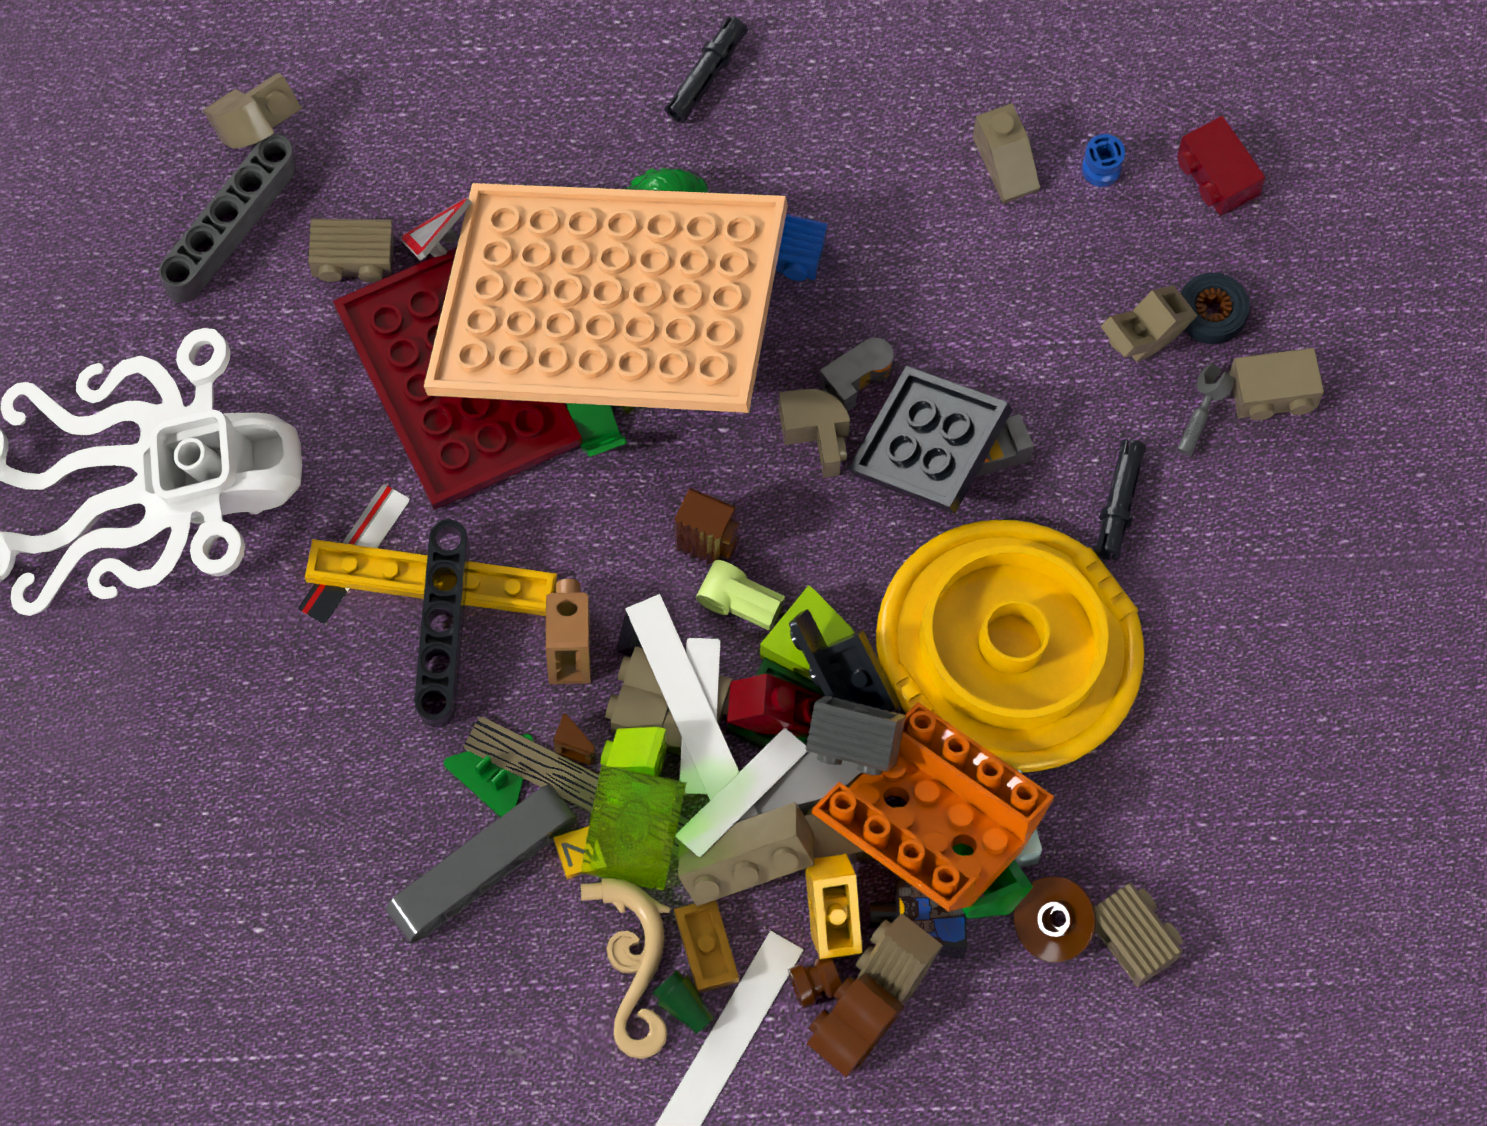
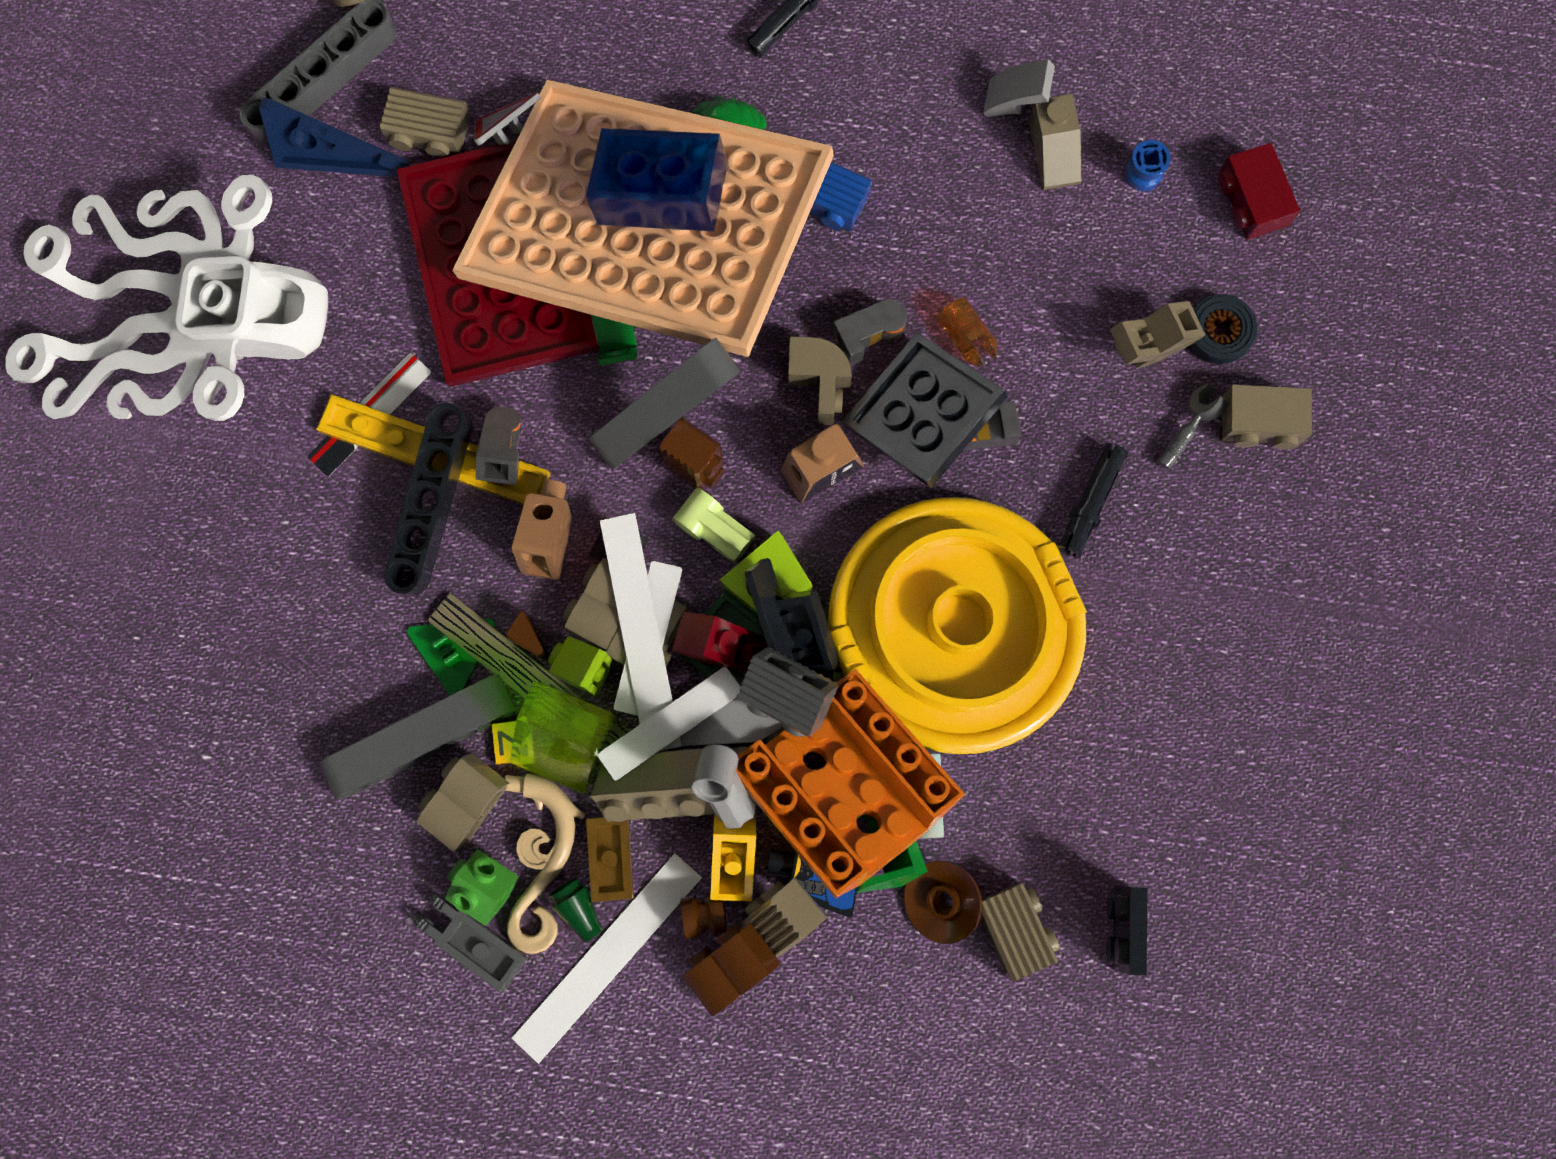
camera: 15 degrees right, 10 degrees up
none -> dark blue wing [259,98,409,177]
none -> dark grey hinge [413,892,528,993]
none -> dark tan brick [416,753,509,852]
none -> bright green brick [445,849,519,926]
none -> flat silver leg [476,407,520,485]
none -> clear blue brick [586,128,728,232]
none -> dark grey beam [588,338,742,470]
none -> light grey piece [691,745,755,829]
none -> medium nougat torso [781,423,864,504]
none -> clear orange piece [936,297,998,367]
none -> light grey slope [983,59,1055,117]
none -> black plate [1106,886,1148,976]

